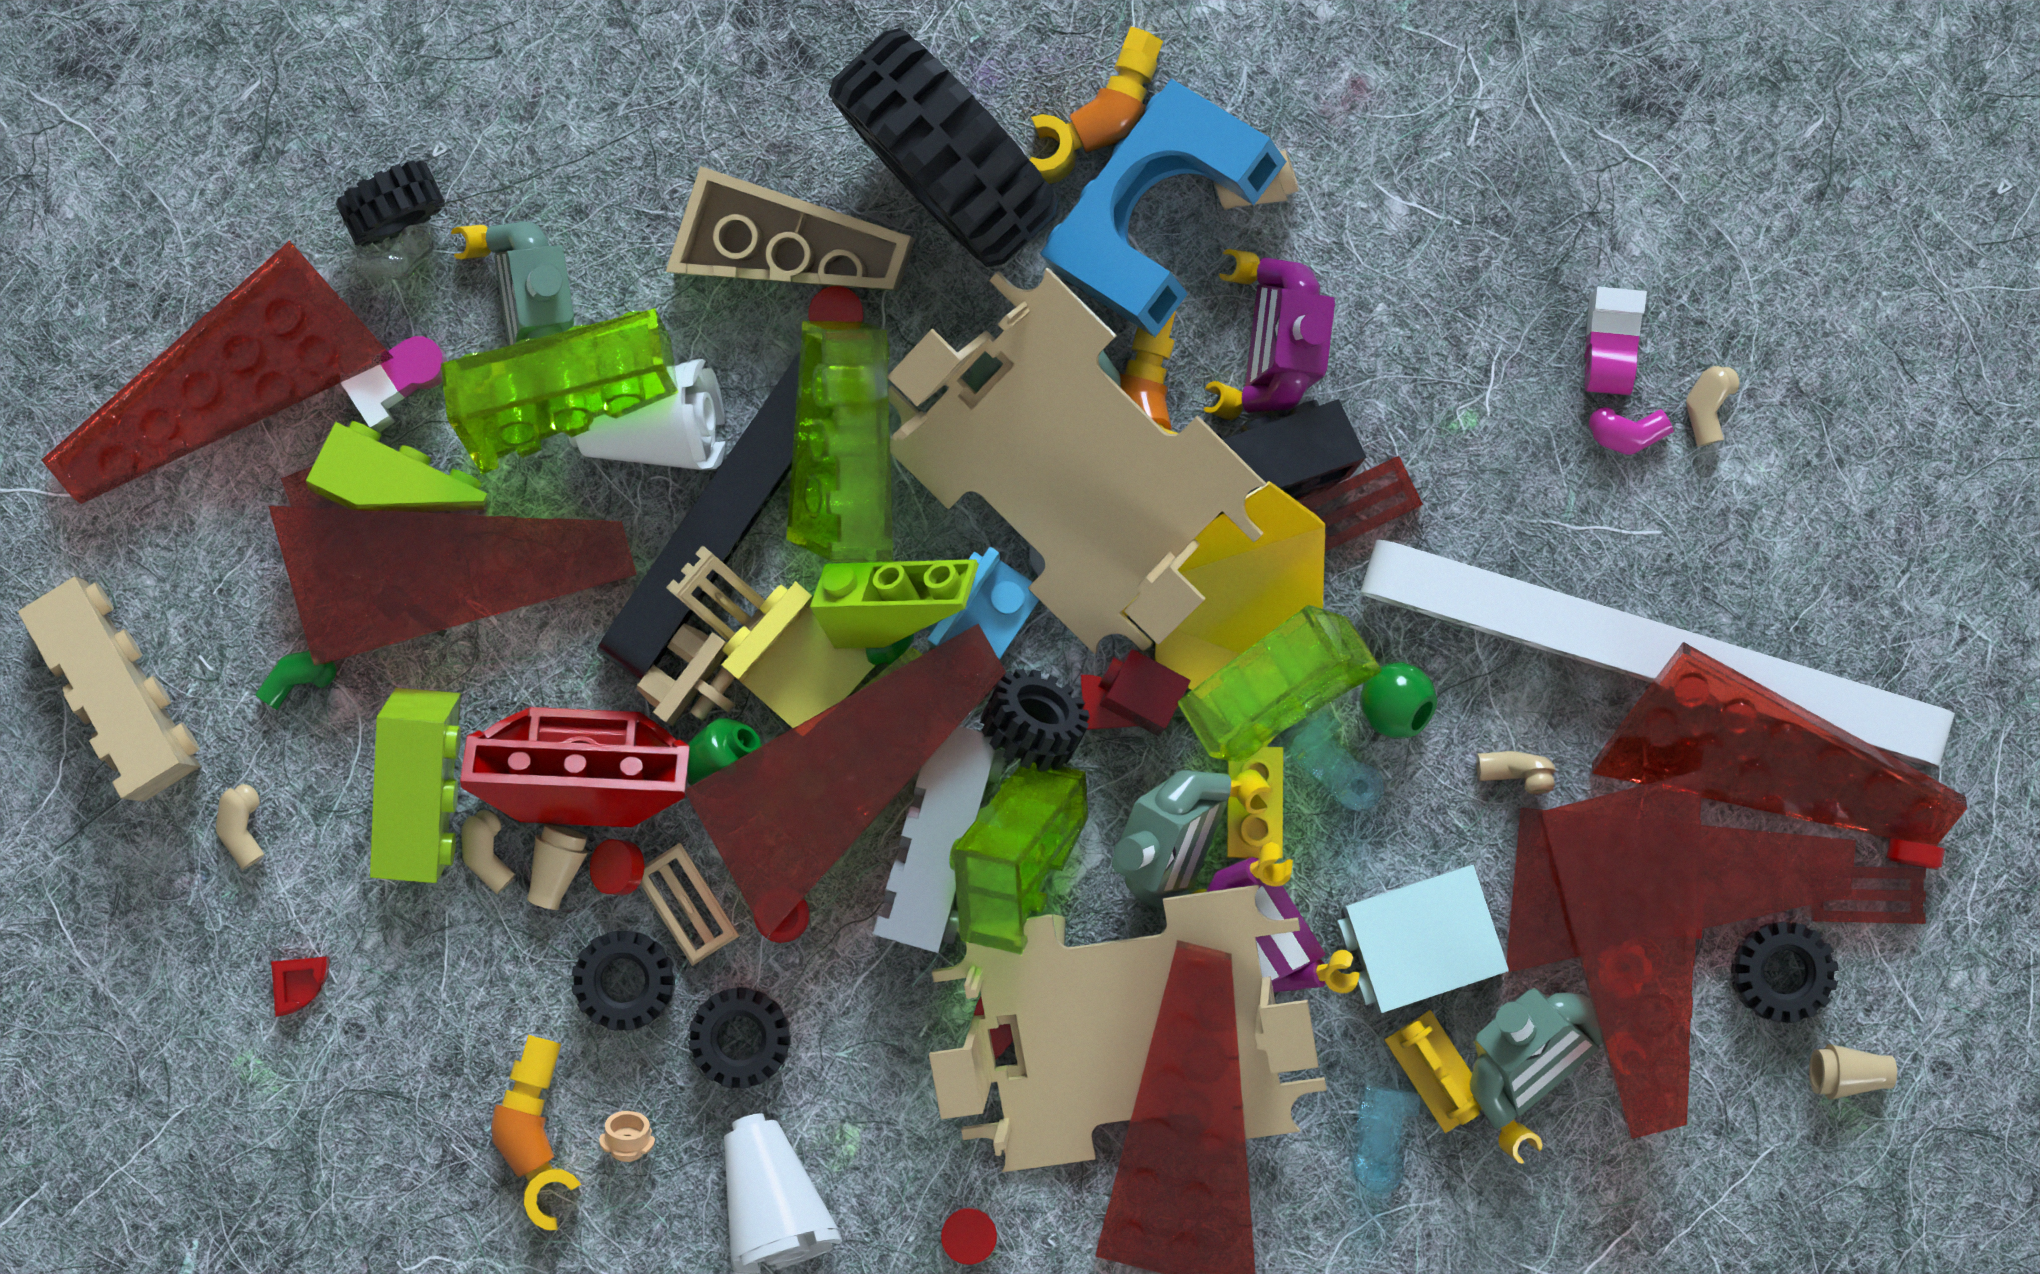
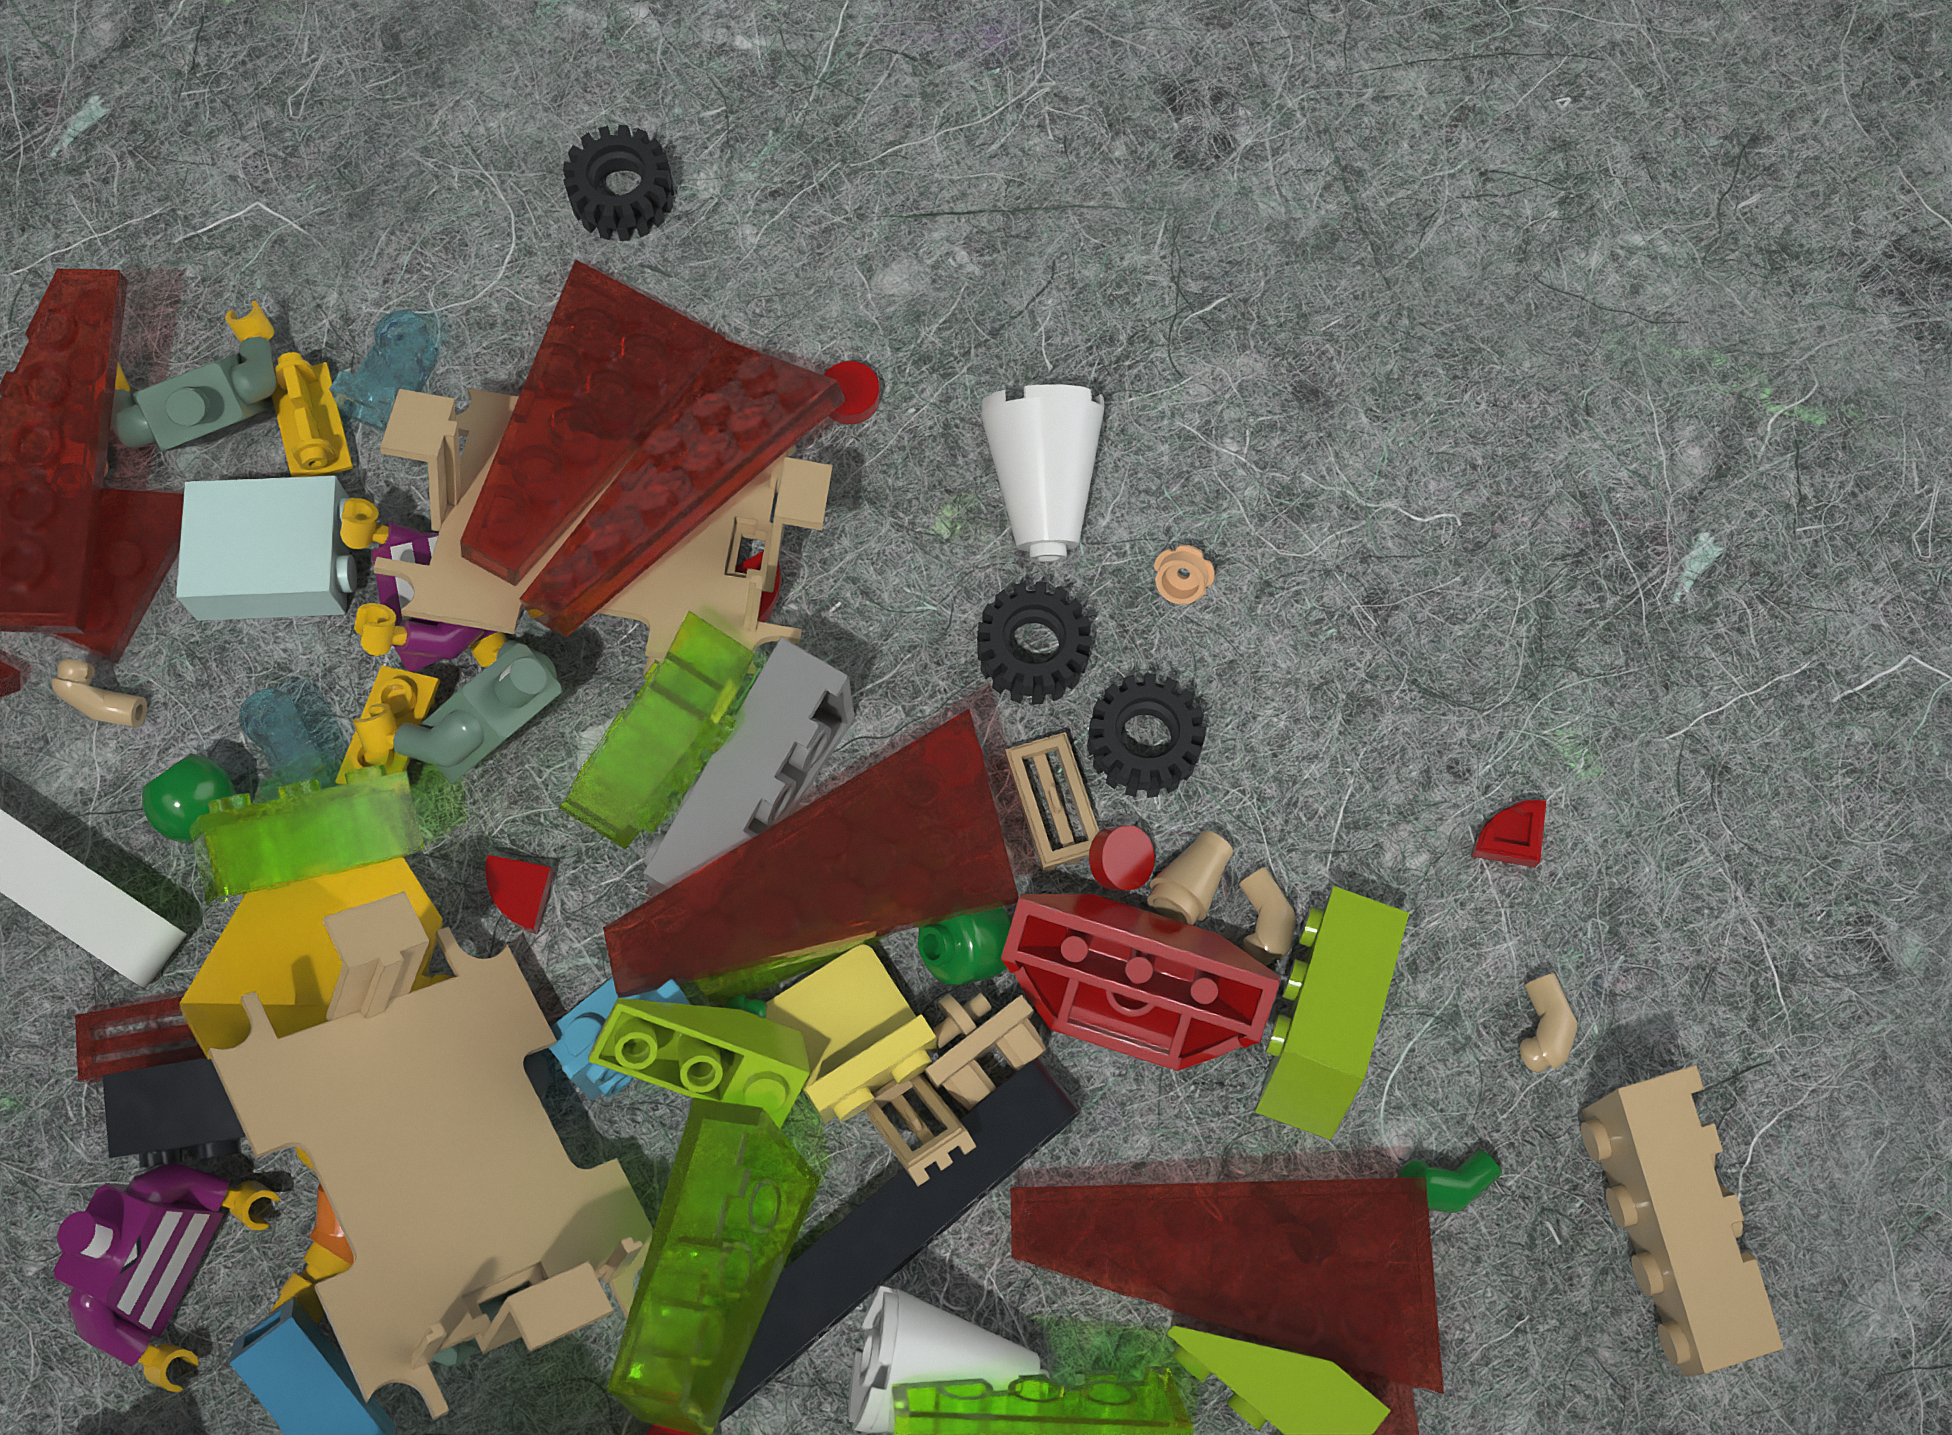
camera: 165 degrees left, 15 degrees down
piece [491,1035,581,1230] -> none
black tyre [980,669,1090,772] -> none
dark red brick [1098,649,1191,736] -> none
none -> clear red wing [519,340,846,637]

